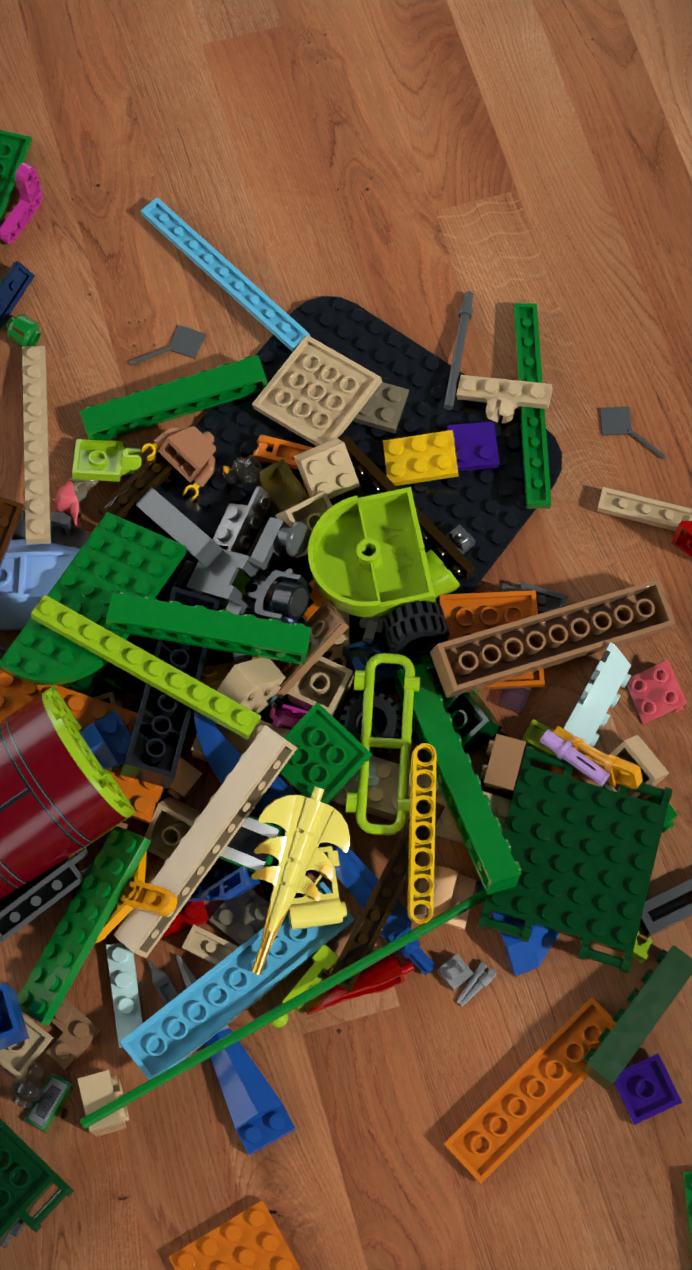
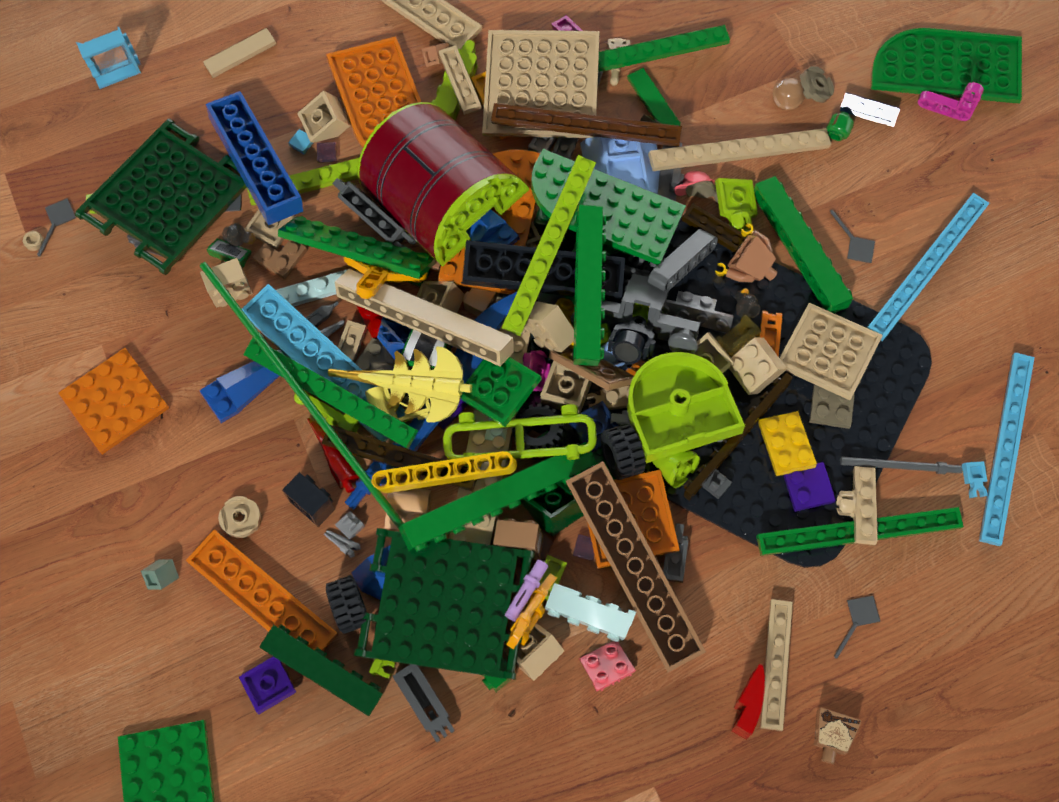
camera: 85 degrees right, 0 degrees up
none -> sand green panel [141,559,179,590]
none -> tan plate [218,496,261,538]
none -> green plate [243,337,418,449]
none -> black brick [282,472,335,527]
none -> black tyre [326,575,367,634]
none -> medium azure plate [962,461,988,498]
none -> medium azure plate [979,353,1035,547]

